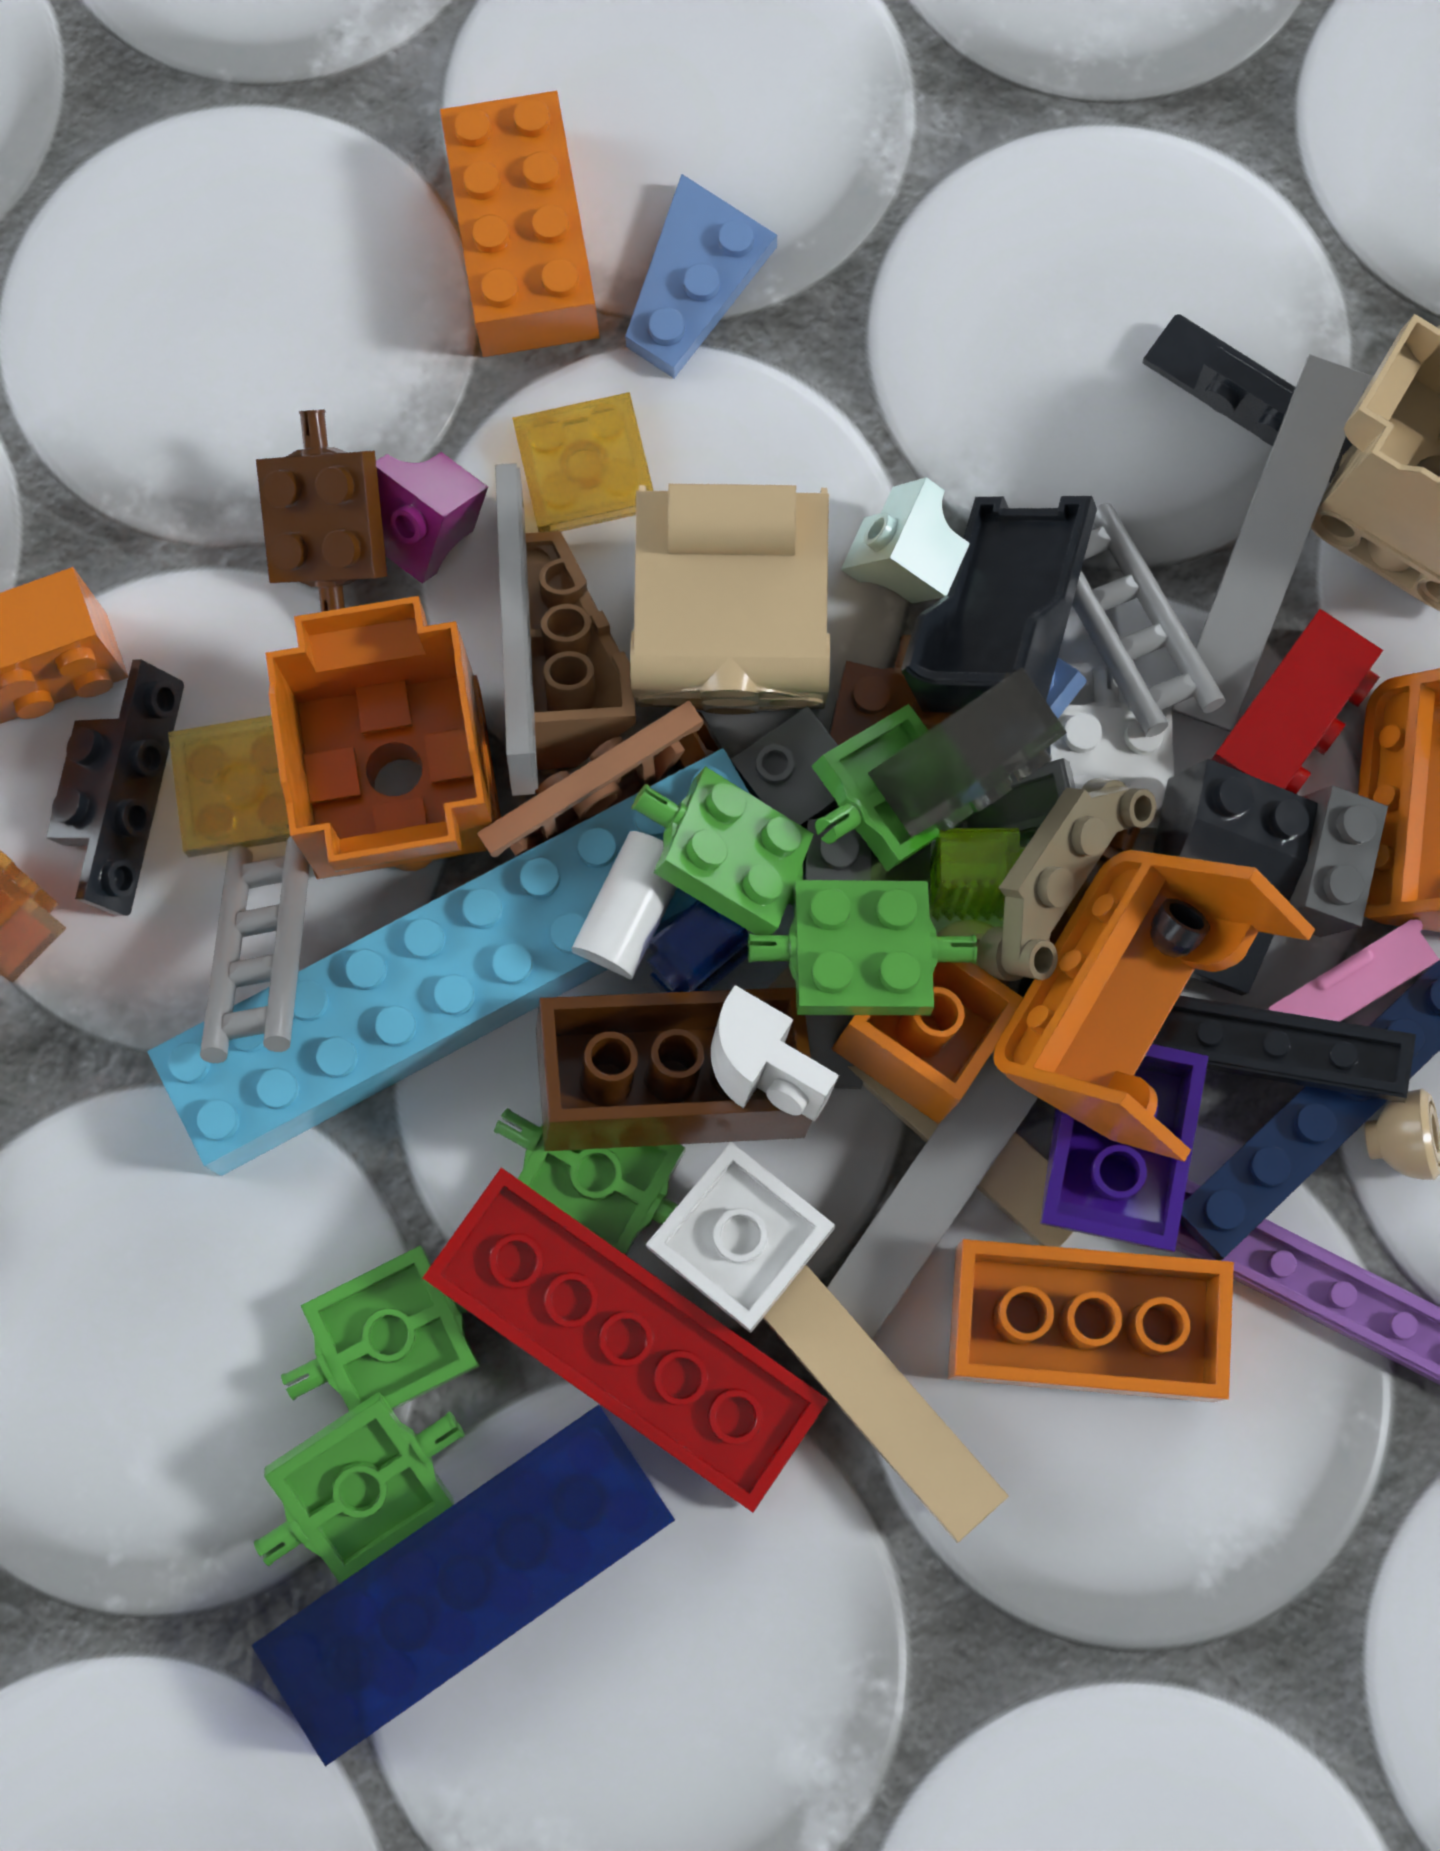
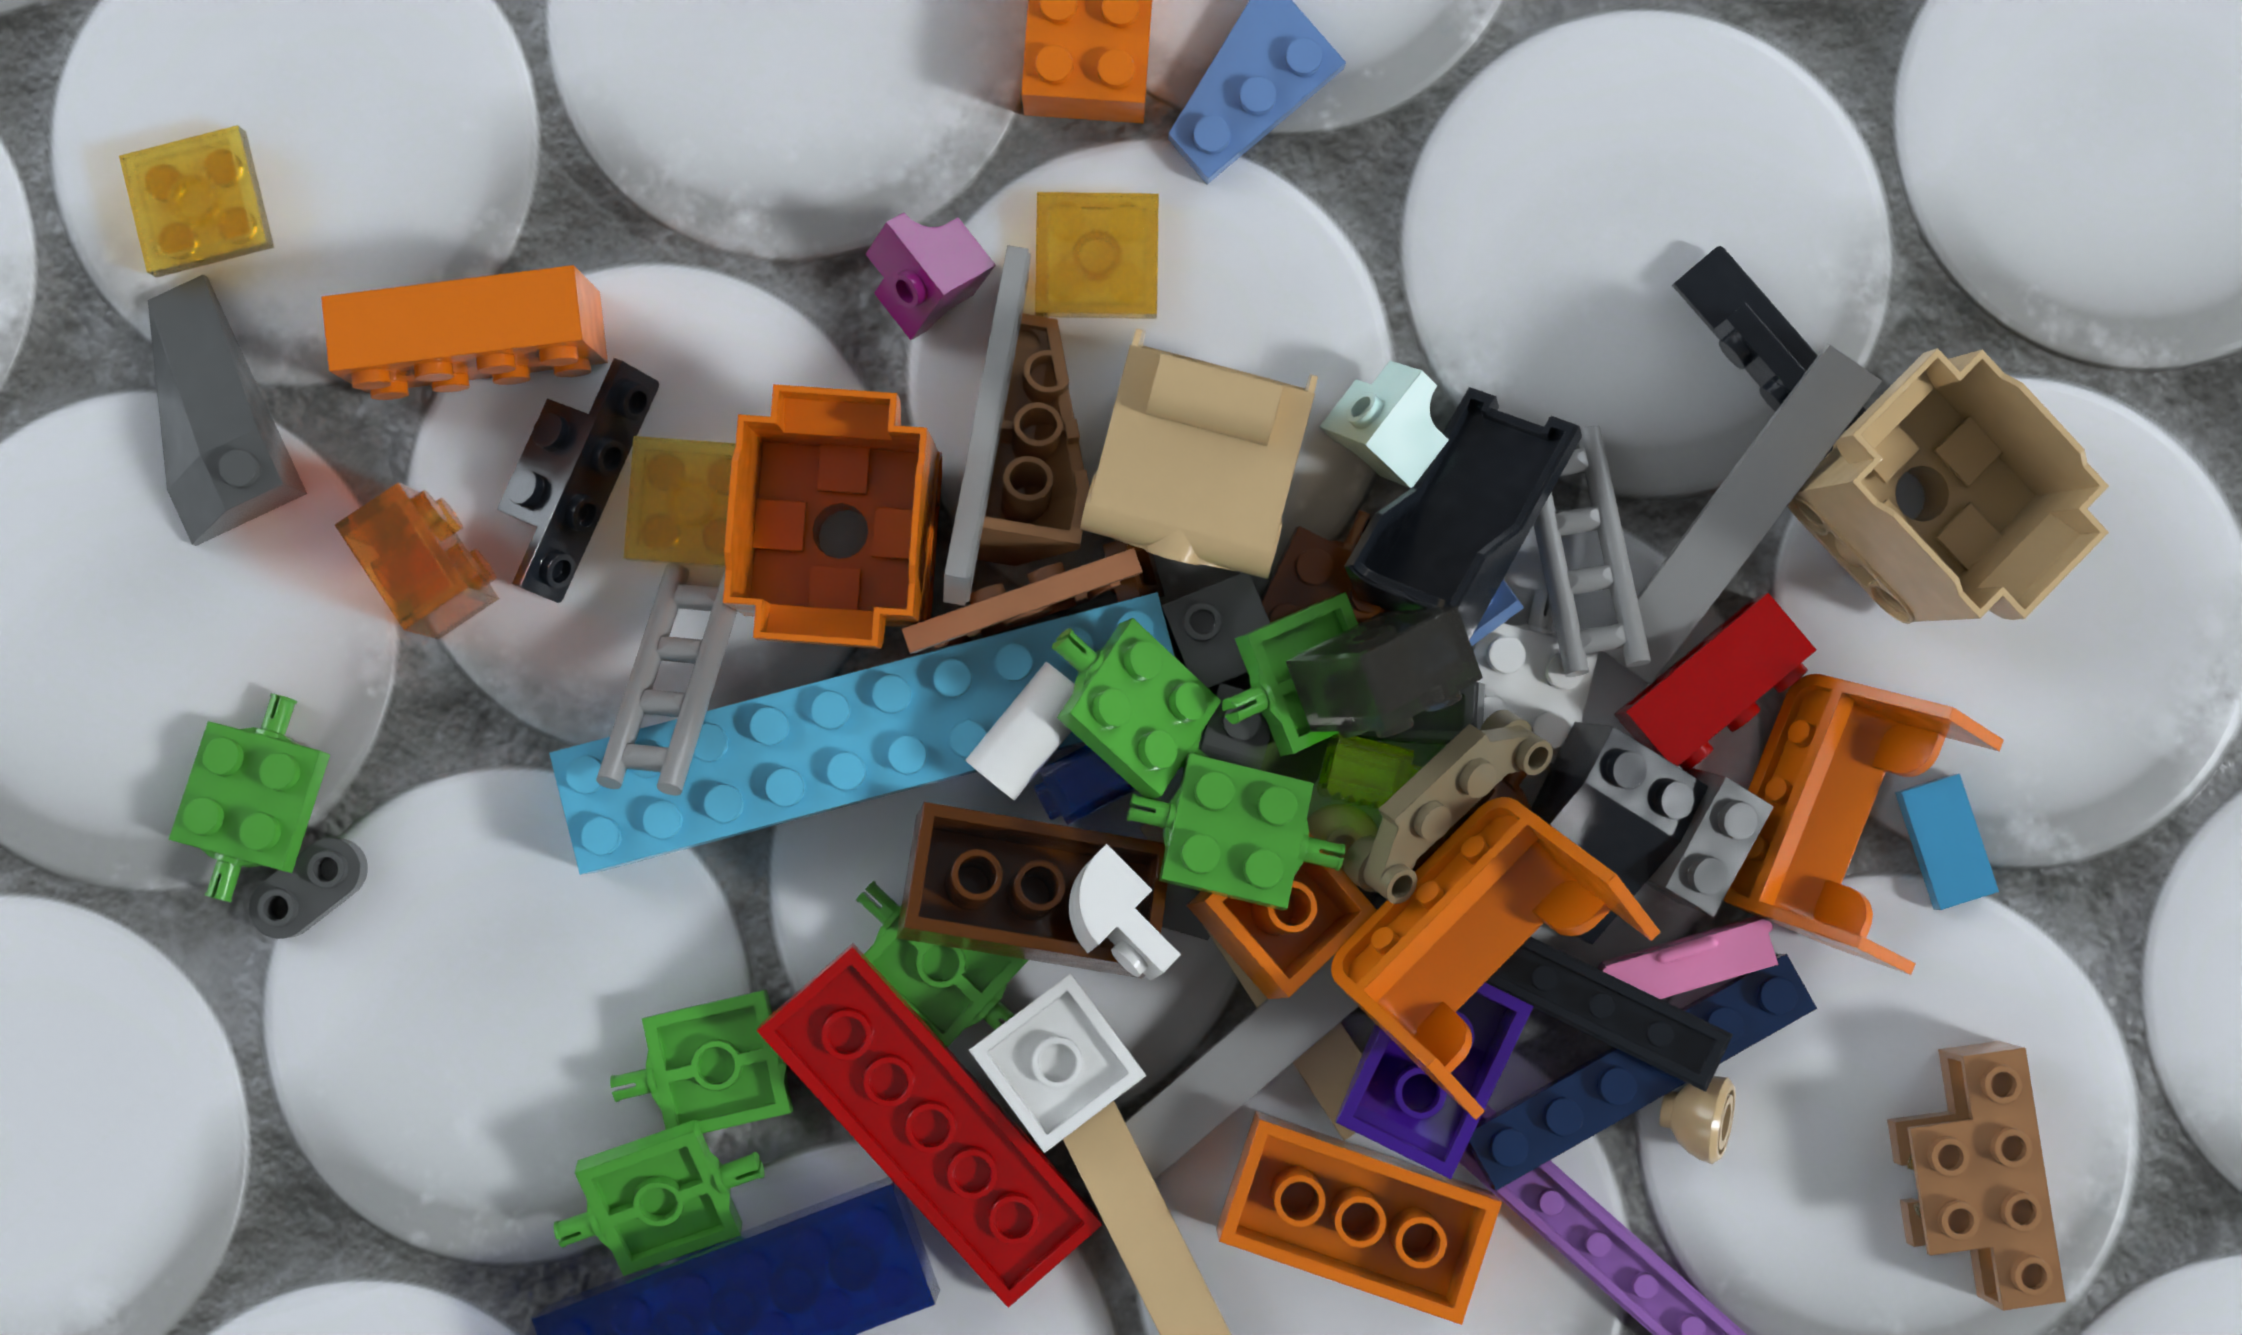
camera: 10 degrees right, 10 degrees up
reddish brown plate [256,409,387,612] -> none
black hinge [1150,899,1210,958] -> none

